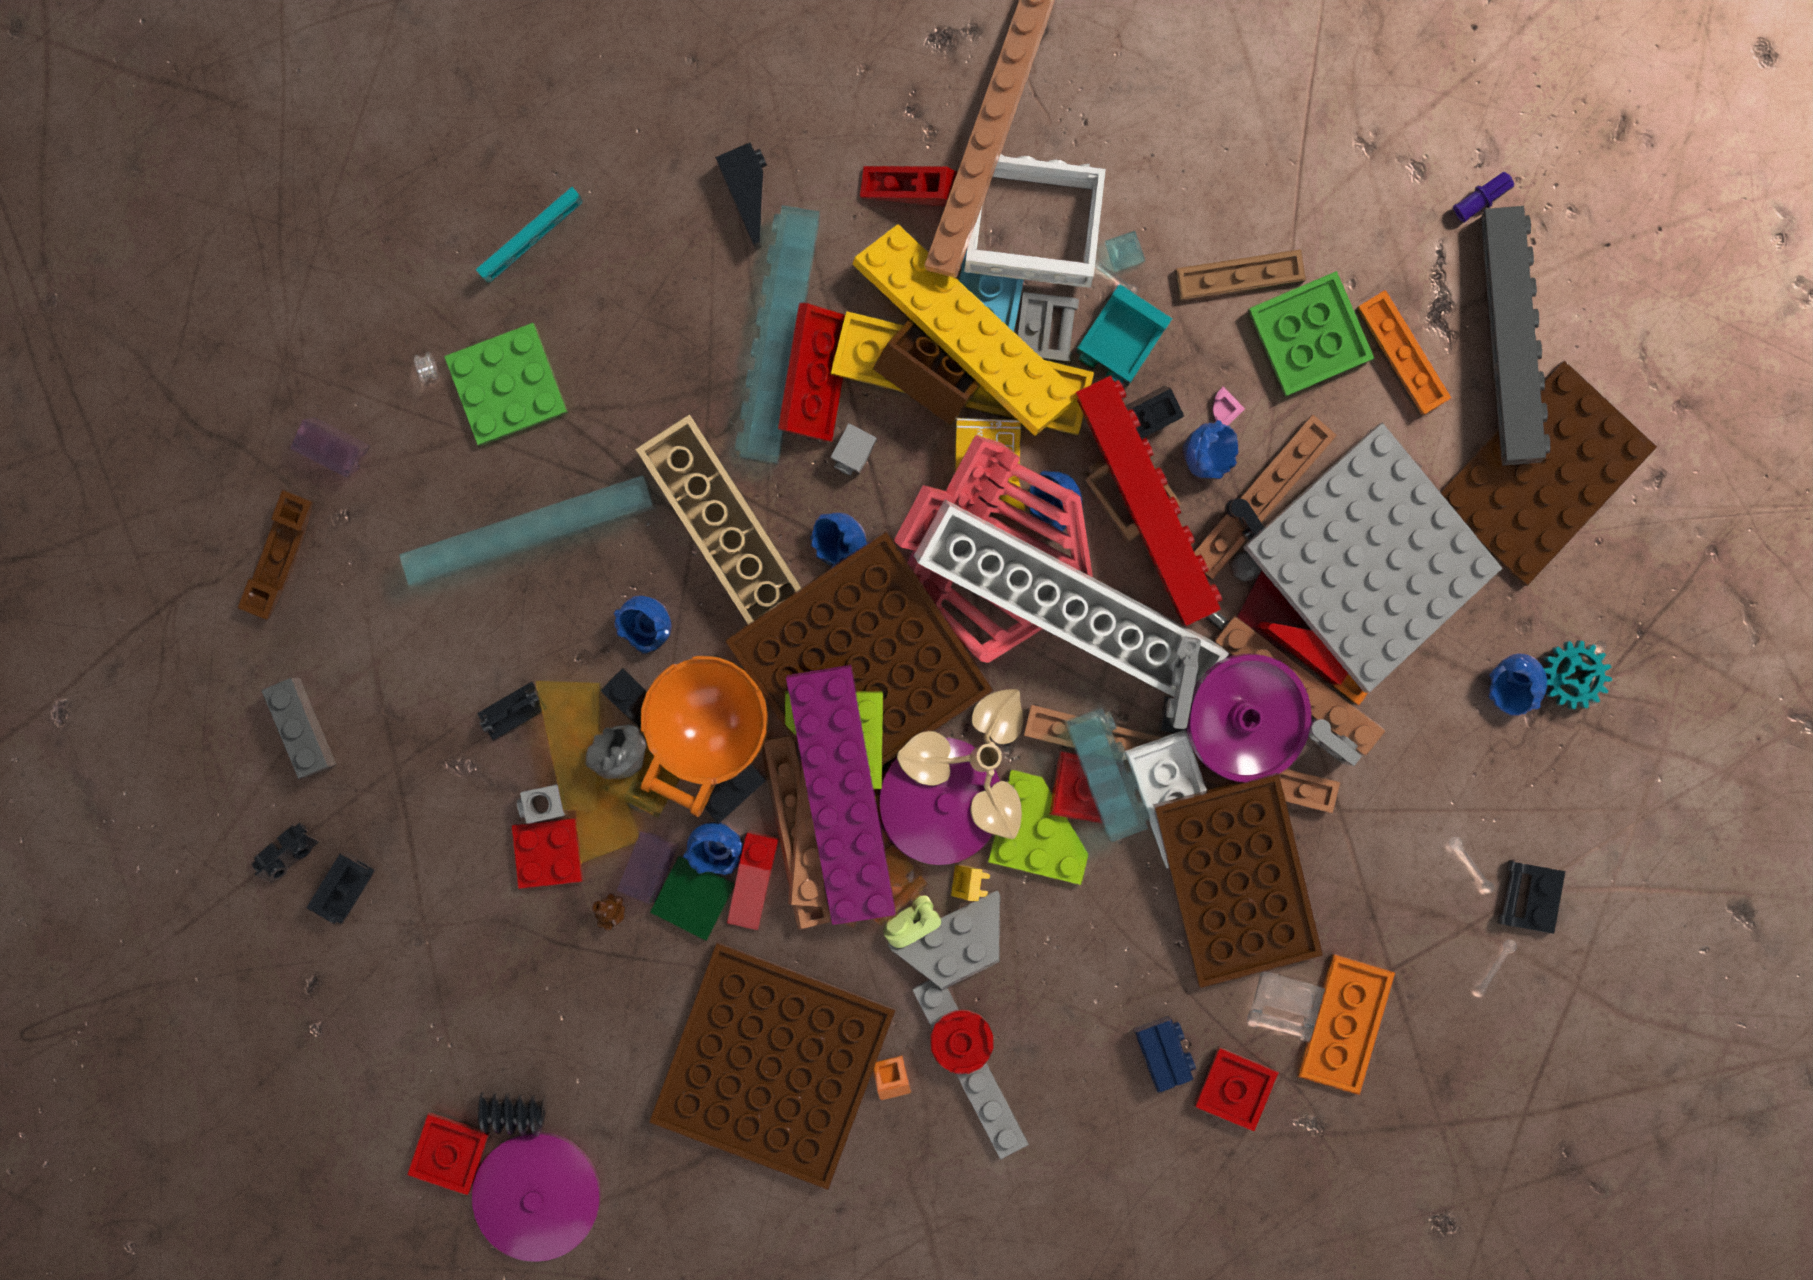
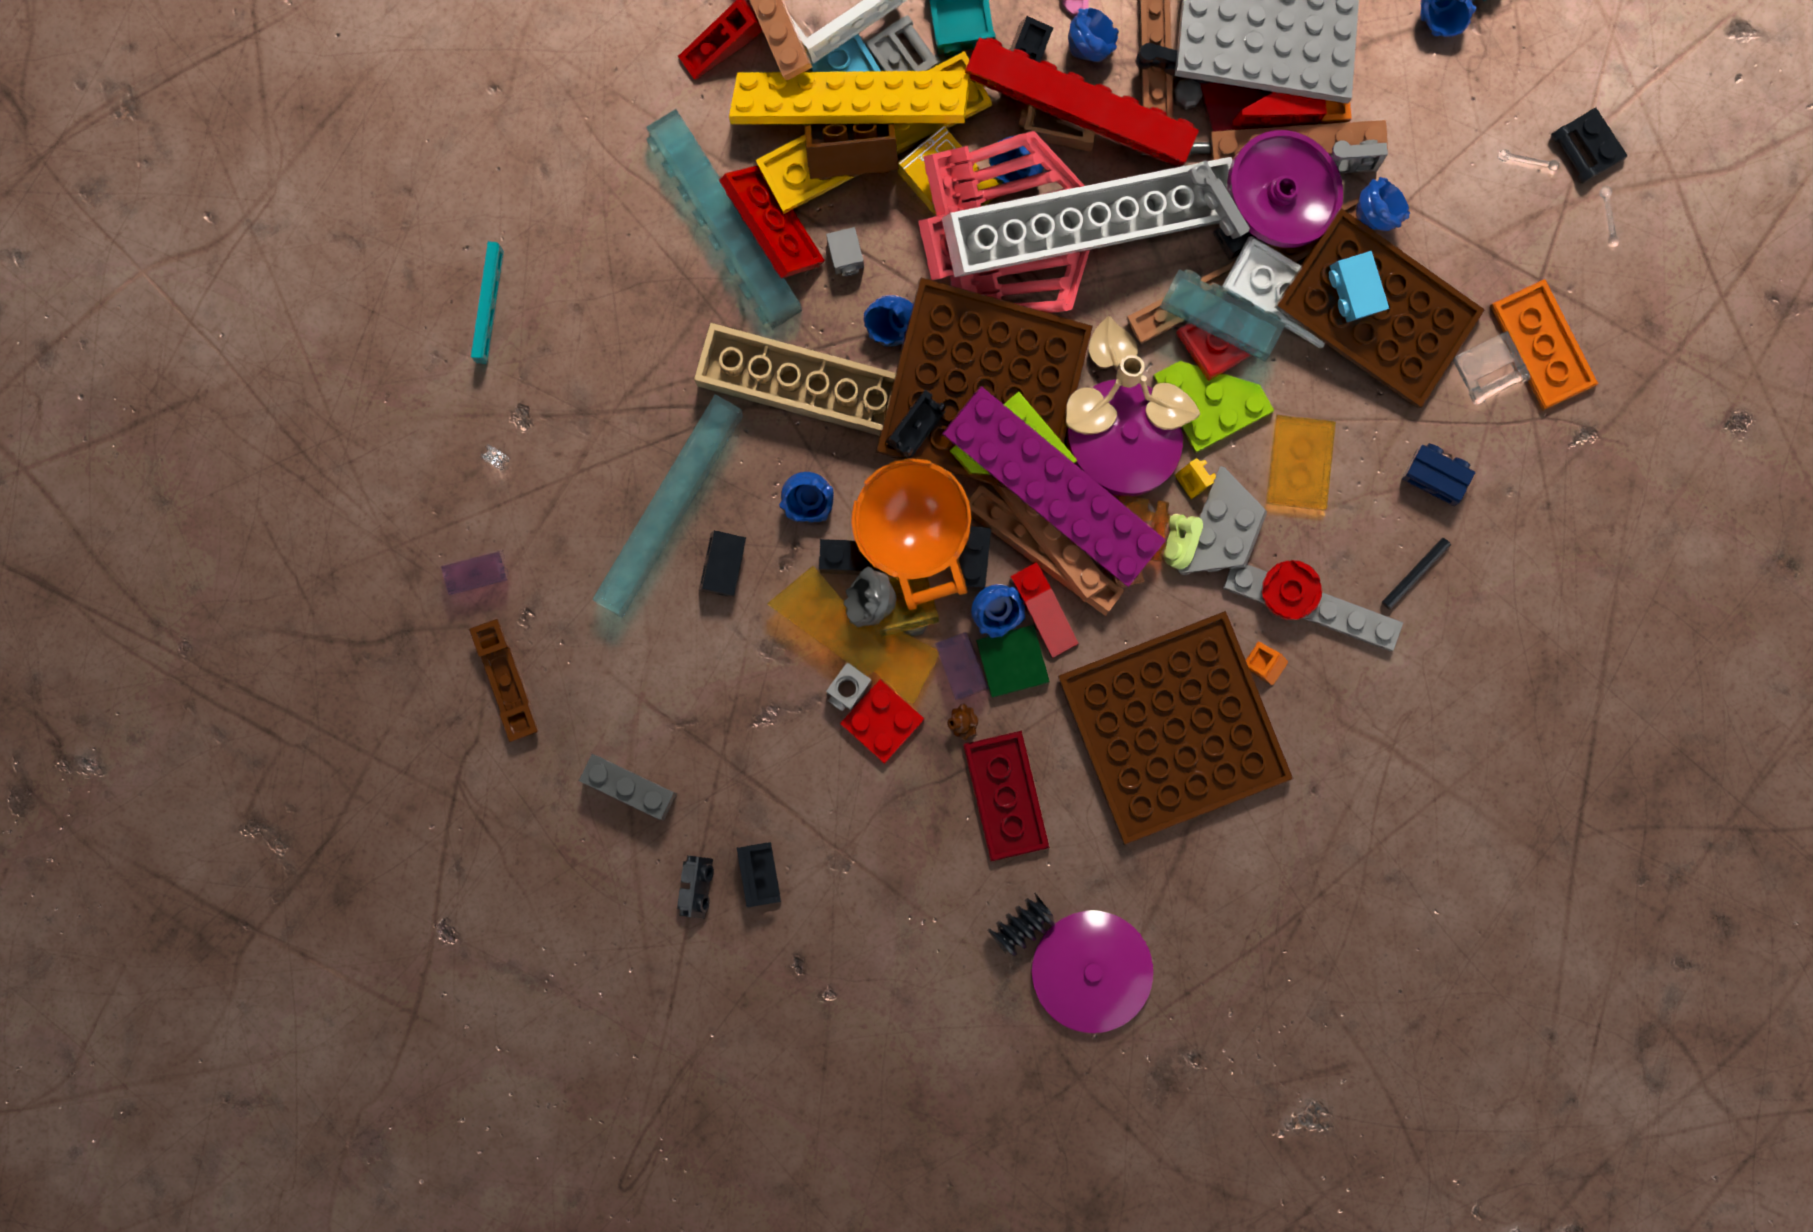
camera: 35 degrees left, 5 degrees down
red plate [407,1112,490,1195] -> none
bright green plate [444,323,568,446] -> none
black hinge [477,682,548,741] -> none
black slope [715,142,767,250] -> none
red plate [1194,1046,1279,1131] -> none
none -> black hinge [699,530,746,597]
none -> black hinge [885,390,946,459]
none -> dark red tile [963,731,1050,862]
none -> clear yellow tile [1266,415,1336,511]
none -> medium azure brick [1329,251,1389,322]
none -> blue hair [1356,177,1410,231]
none -> black bar [1382,537,1451,610]

